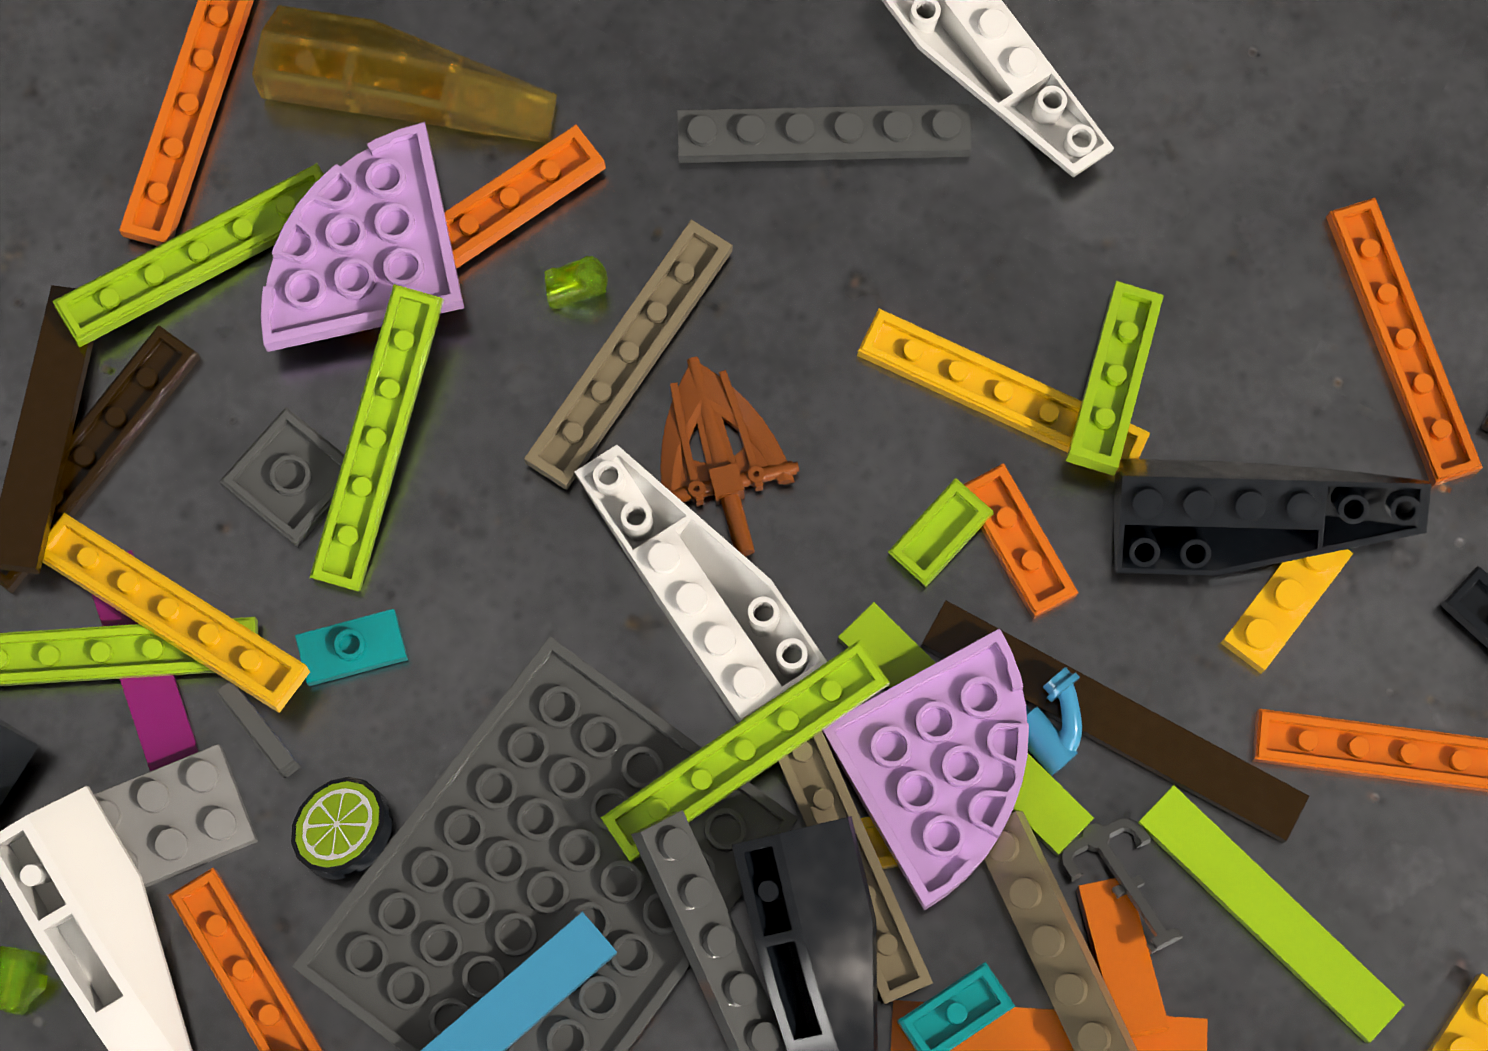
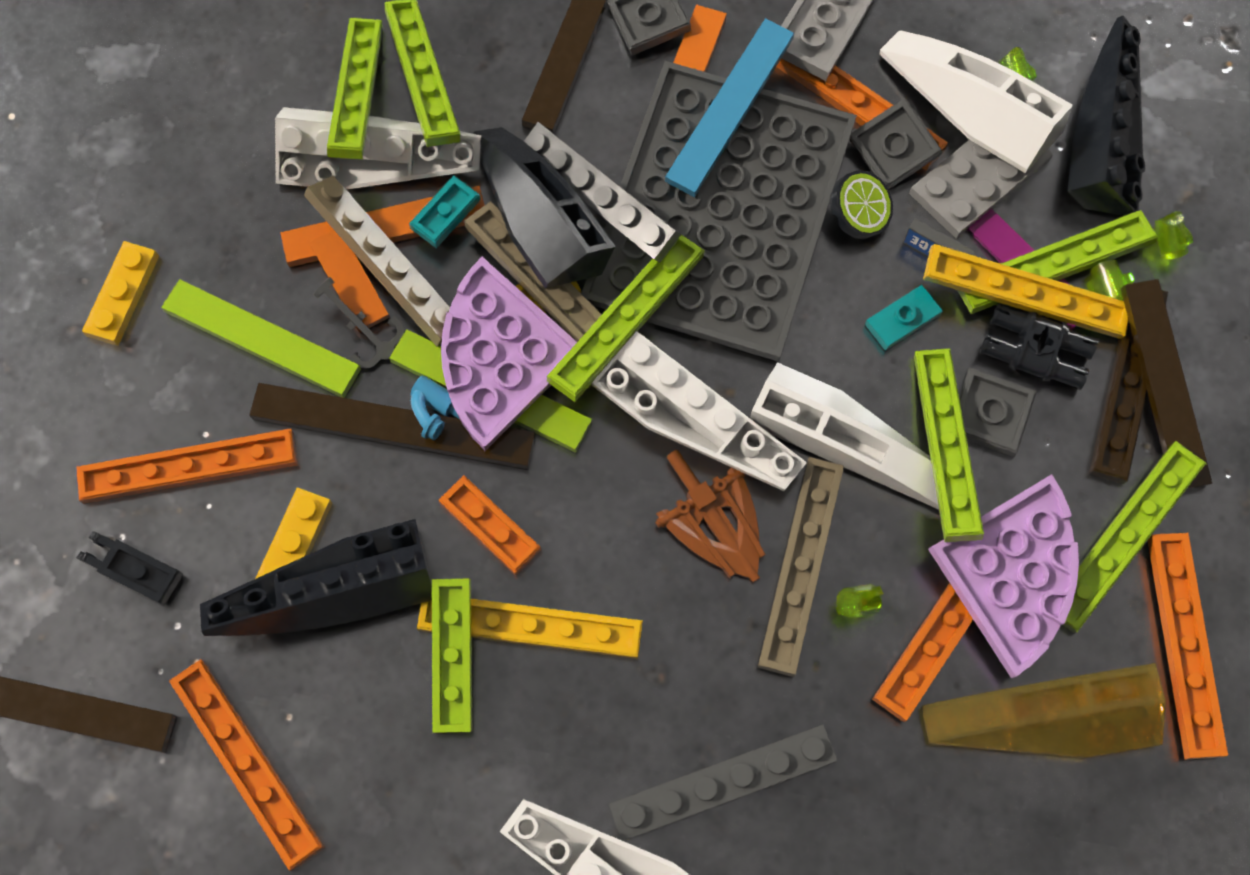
camera: 165 degrees right, 5 degrees down
lime tile [888,478,994,588] -> none
none -> white wedge [750,362,939,509]
none -> dark grey tile [849,98,942,189]
none -> black pin [979,303,1099,390]
none -> clear neon green piece [1086,259,1134,301]

